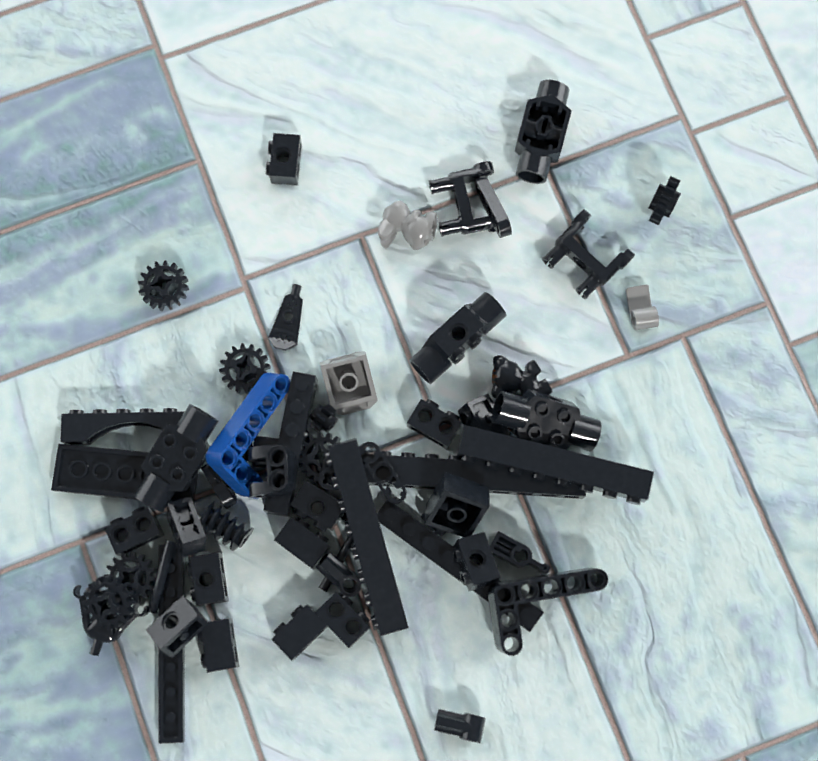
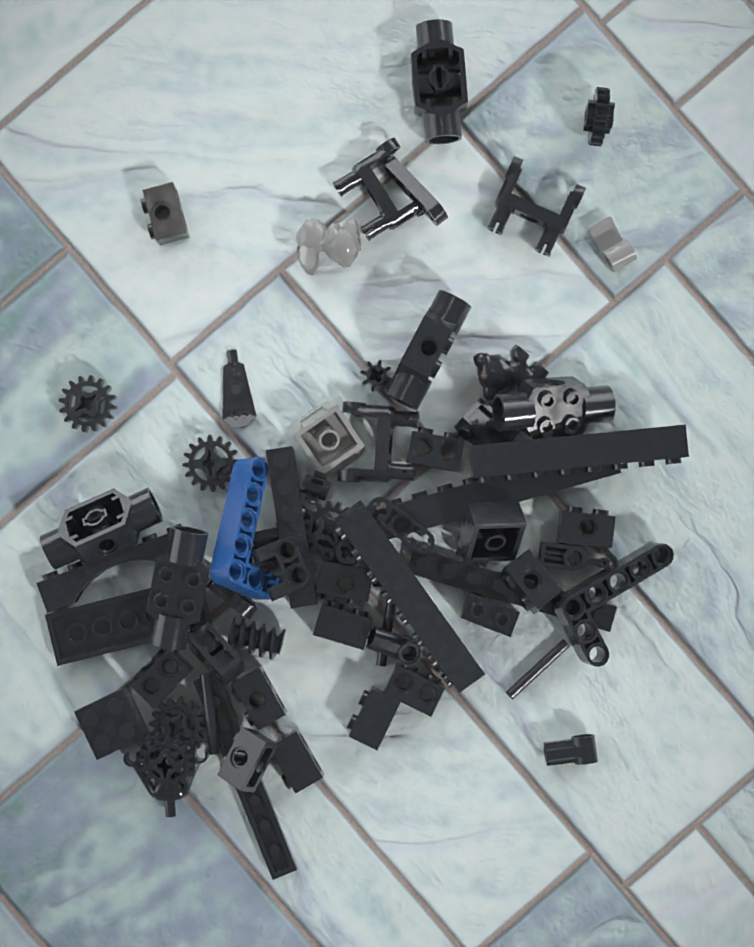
camera: 20 degrees left, 10 degrees up
none -> black brick [40,488,164,570]
none -> black brick [74,685,150,760]
none -> black connector [337,401,420,483]
none -> black gear [360,360,392,393]
none -> black brick [459,592,520,637]
none -> black bar [505,639,570,700]
none -> black brick [556,506,616,548]

